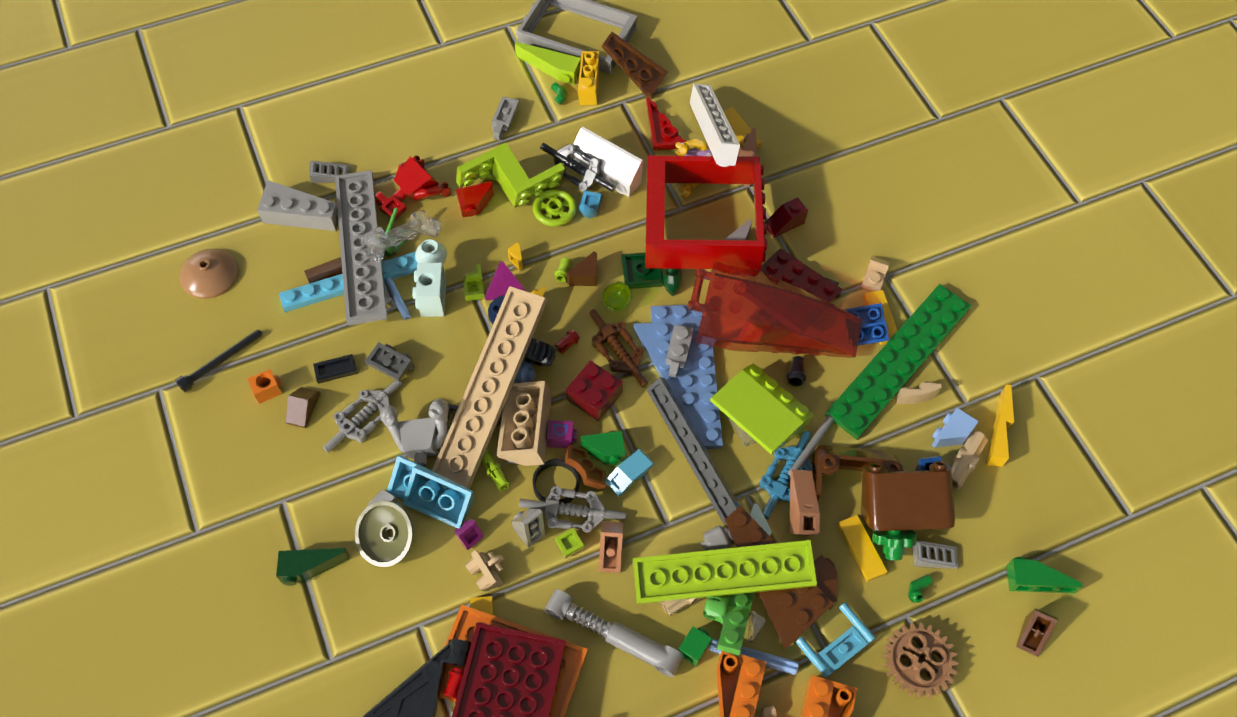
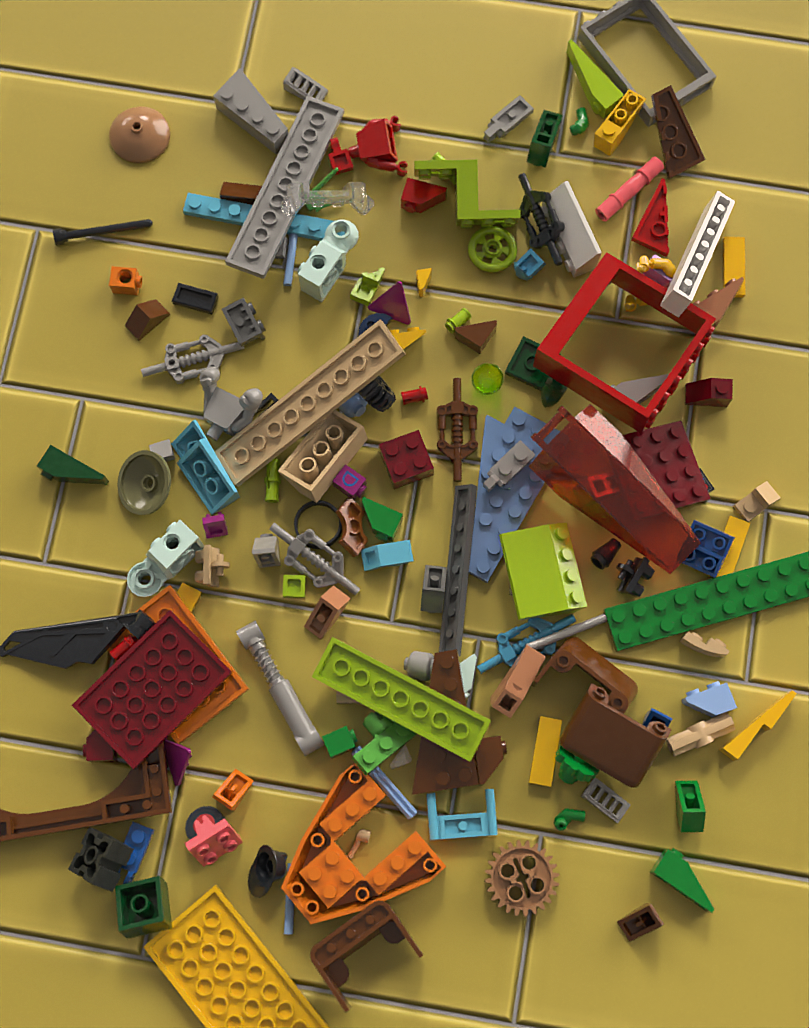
camera: 35 degrees right, 15 degrees up
none -> light aqua brick [127,520,204,597]
none -> dark grey slope [420,565,447,613]
none -> dark green slope [526,110,563,168]
none -> coral piece [595,157,664,222]
none -> black hips [616,557,655,597]
none -> green slope [675,780,706,833]

